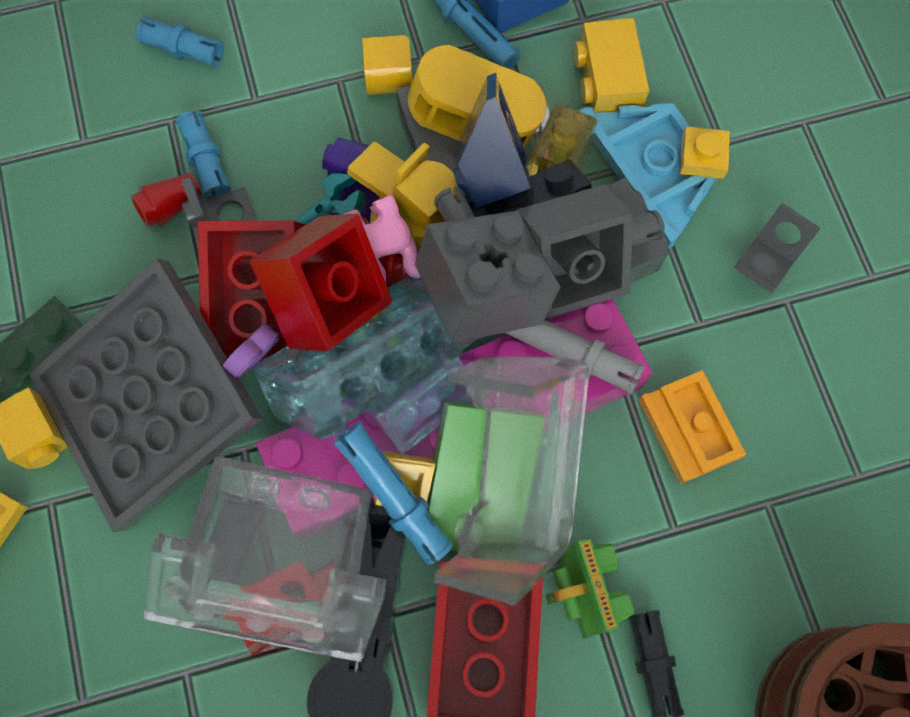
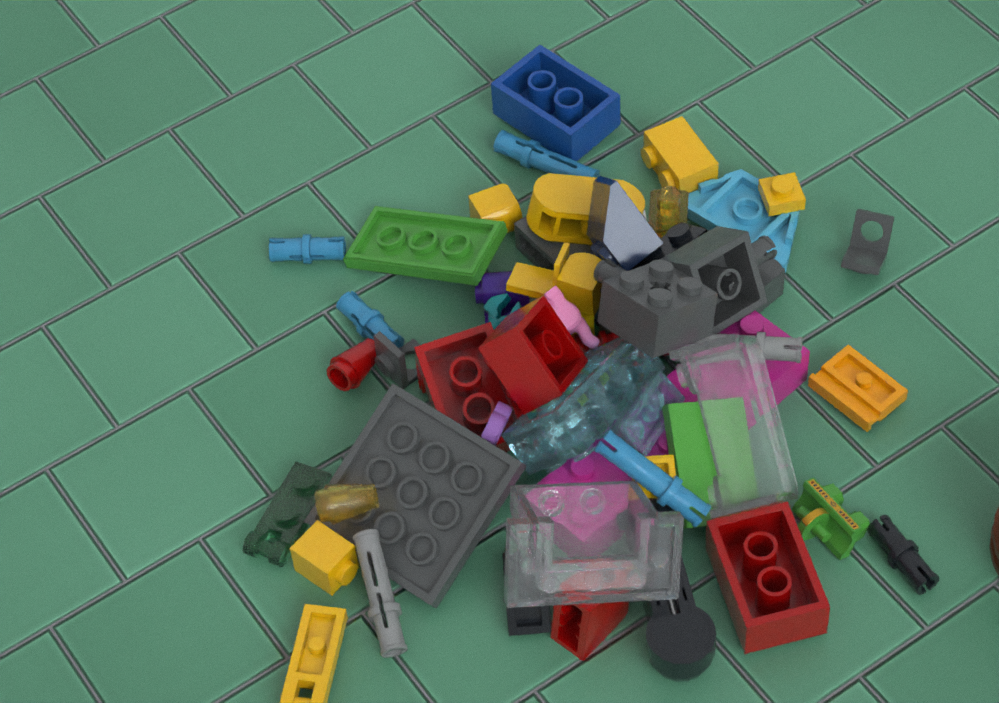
camera: 15 degrees left, 20 degrees down
none -> clear yellow cone [315,483,379,525]
none -> bright green tile [343,206,508,286]
none -> light grey pin [353,529,408,658]

